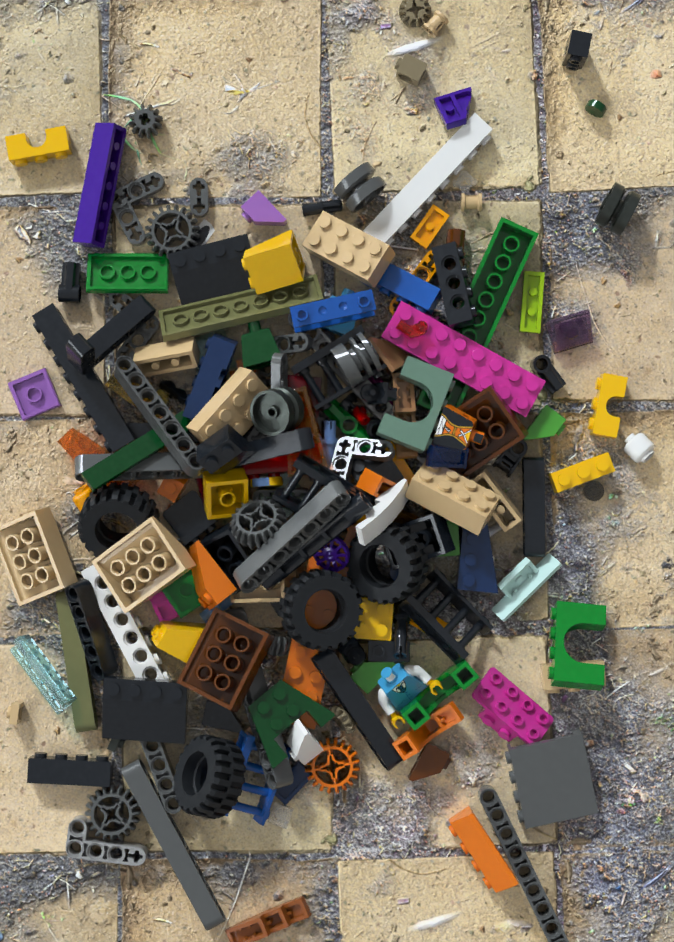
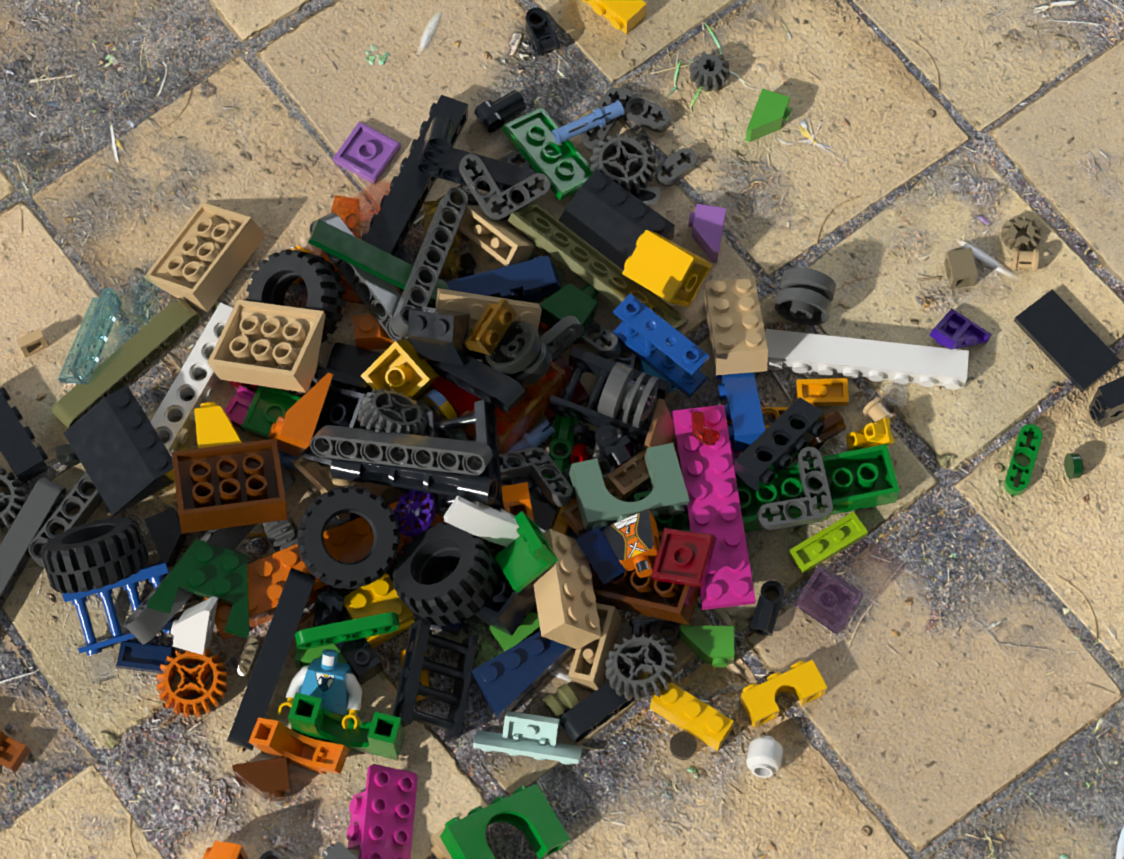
camera: 55 degrees right, 20 degrees down
black beam [65,579,118,681] -> none
dark purple brick [73,123,127,248] -> none
black axle [302,199,343,217] -> none
black pin [392,599,411,659] -> none
pearl dark grey wheel [594,182,641,236] -> none
none -> green beam [295,612,400,649]
none -> dark grey beam [459,154,550,221]
none -> pearl gold bracket [463,299,517,355]
none -> green bracket [495,511,559,593]
none -> black piece [525,7,560,57]
none -> olive wheel [543,683,579,719]
none -> medium blue pin [552,100,625,144]
none -> dark grey gear [605,632,678,703]
none -> dark red plate [651,528,717,588]
none -> bright green slope [745,88,792,142]
none -> dark grey beam [757,447,833,530]
none -> yellow hips [846,417,895,450]
none -> green beam [1004,424,1042,496]
none -> black tile [1014,289,1121,393]

